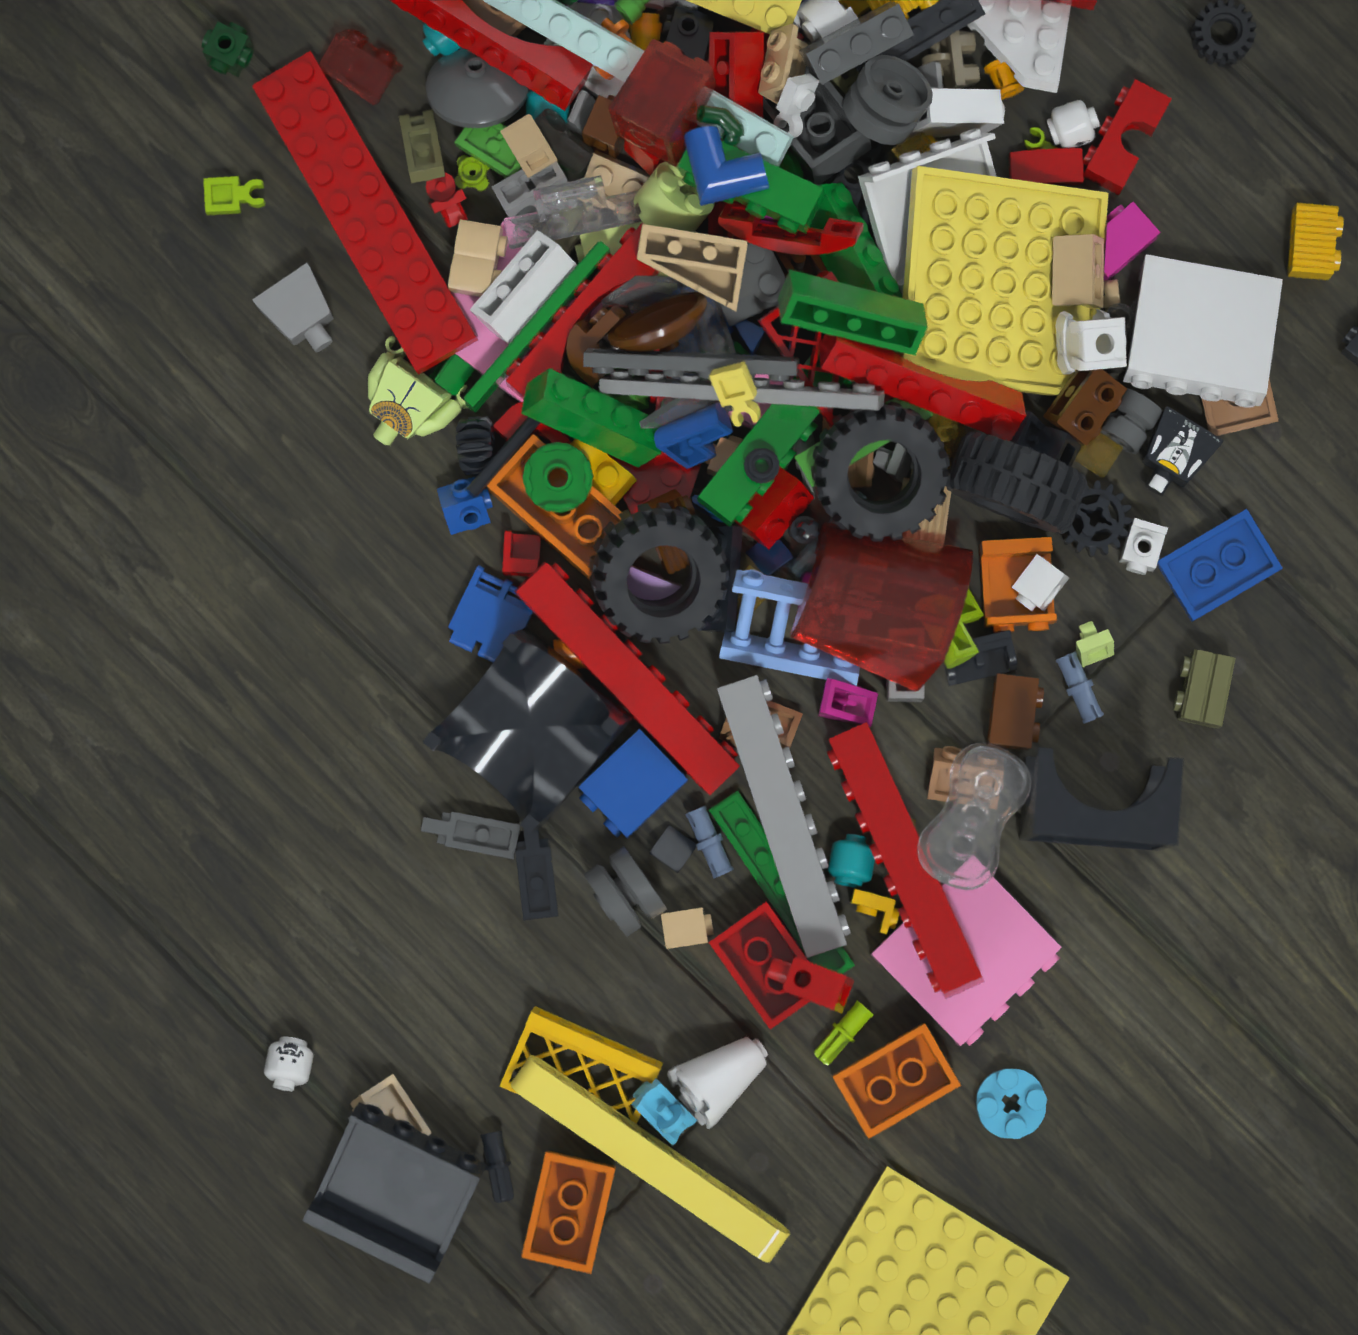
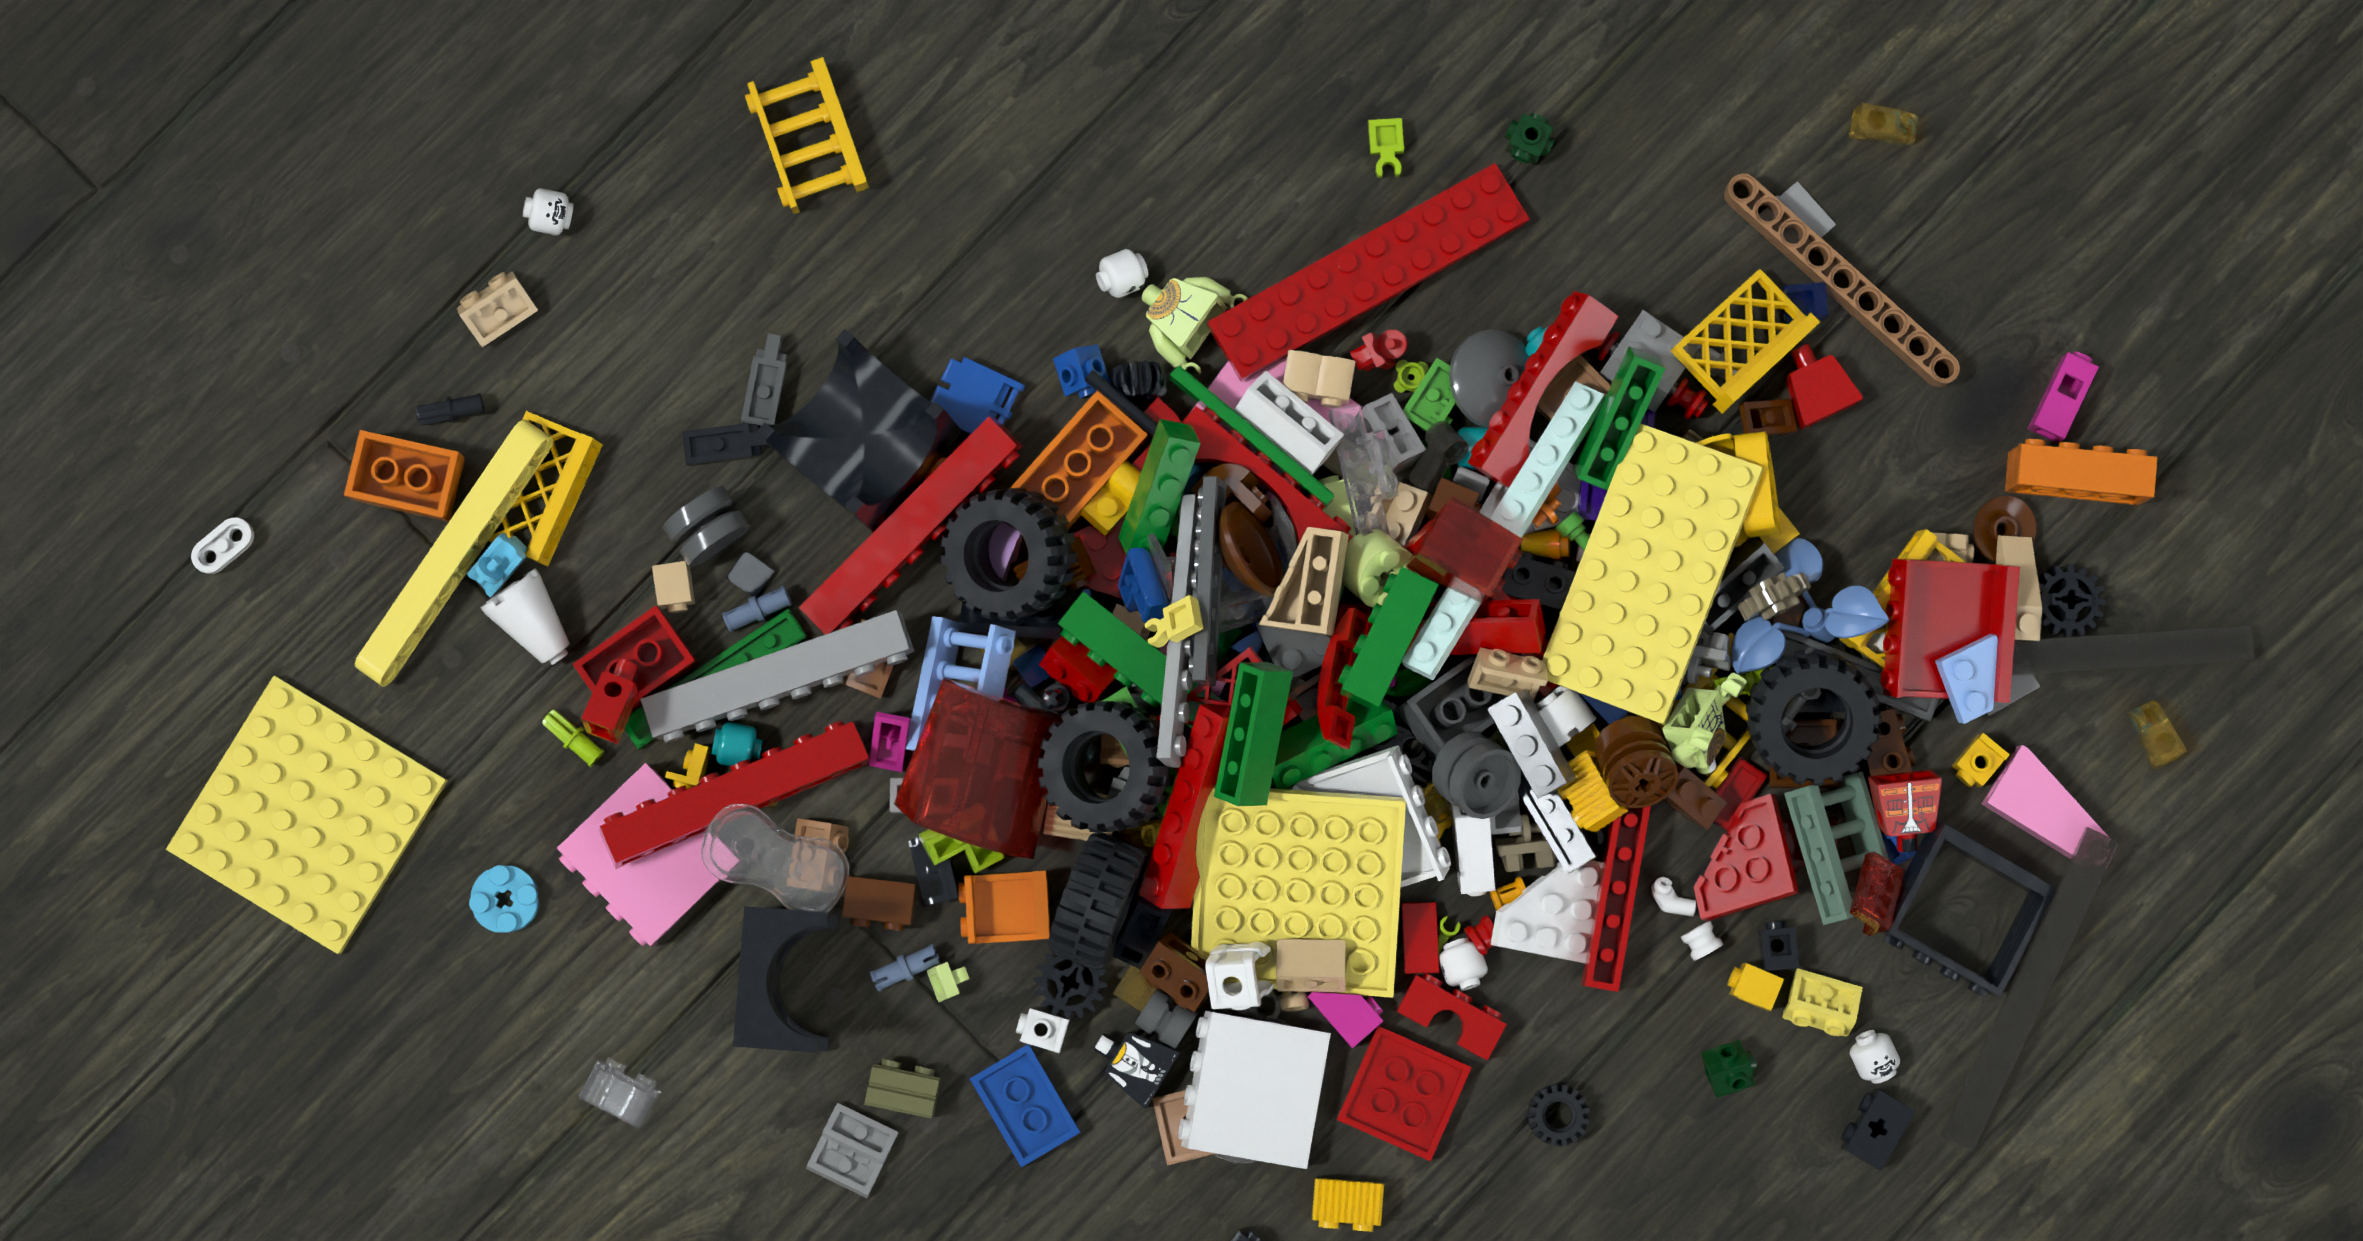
camera: 90 degrees right, 0 degrees up
light grey torso [252,263,334,352] -> none
black panel [302,1102,487,1284] -> none
clear red bracket [319,29,403,105] -> none
olive plate [399,109,445,183] -> none
green slope [429,354,474,396] -> none
tan panel [500,114,558,178] -> none
red panel [502,530,541,577] -> none
green tile [523,442,594,513] -> none
blue brick [579,729,688,839] -> none
blue brick [684,126,769,206] -> none
dark green arm [696,105,744,146] -> none
black plate [744,448,780,484] -> none
white plate [773,73,819,138] -> none
orange brick [831,1023,961,1139] -> none
white brick [1012,554,1069,611] -> none
none -> clear brick [579,1057,661,1128]
none -> yellow fence [745,57,869,214]
none -> light grey slope [806,1103,899,1198]
none -> white head [1096,249,1148,298]
none -> red plate [1336,1026,1472,1161]
none -> red wheel [1463,915,1494,956]

